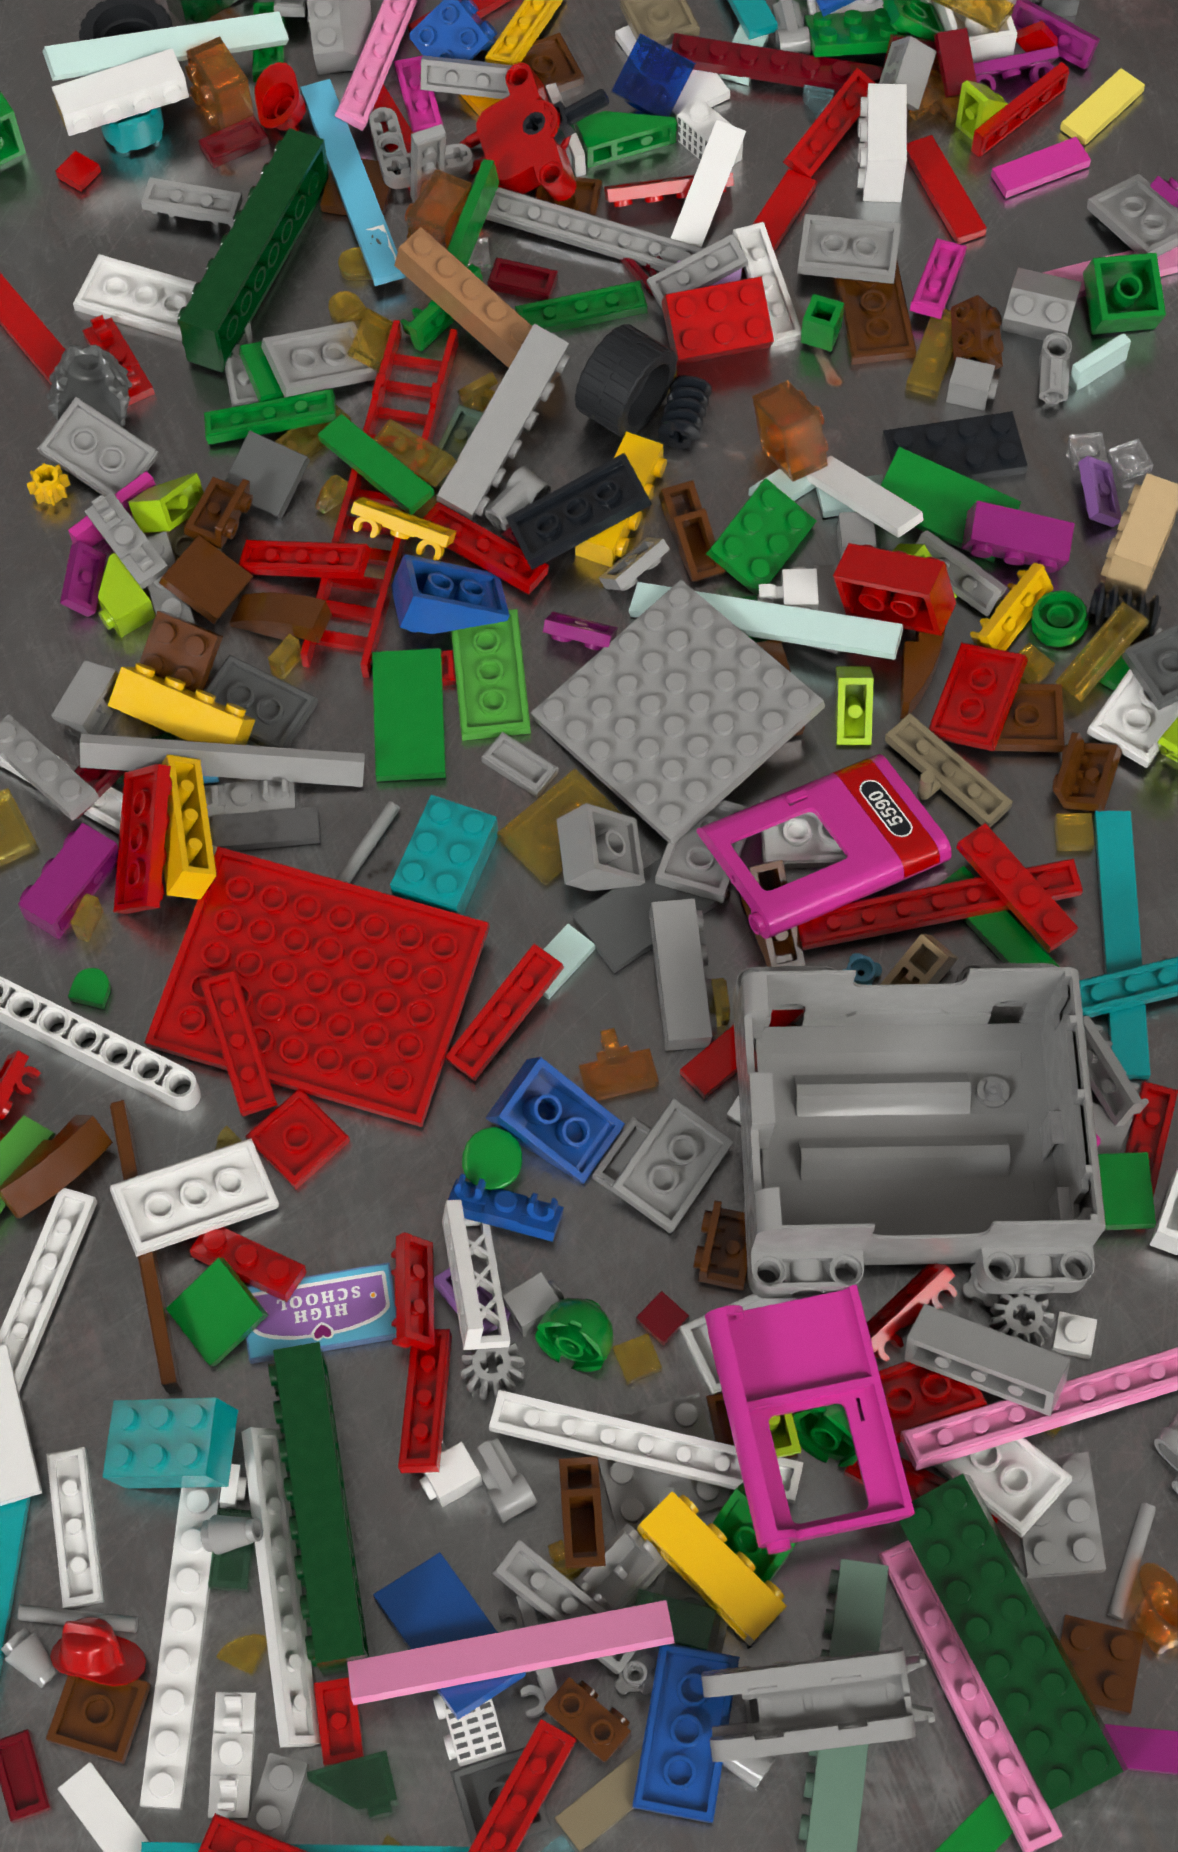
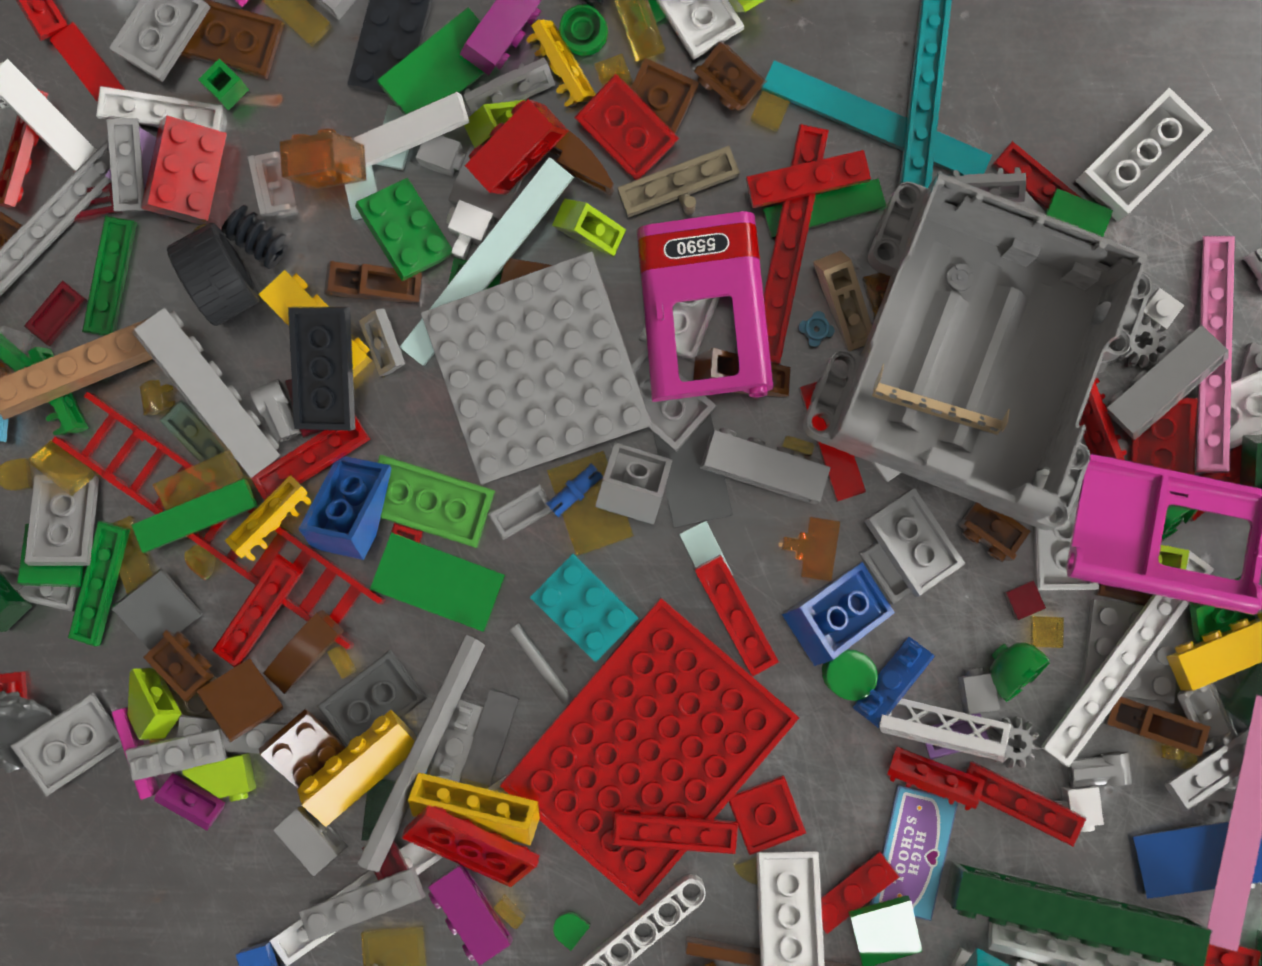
camera: 65 degrees left, 20 degrees up
yellow gear [27,463,71,506] -> none
magenta plate [543,611,618,650] -> none
none -> light grey hinge [248,152,299,221]
none -> blue pin [546,463,604,518]
none -> tan piece [872,364,1009,435]

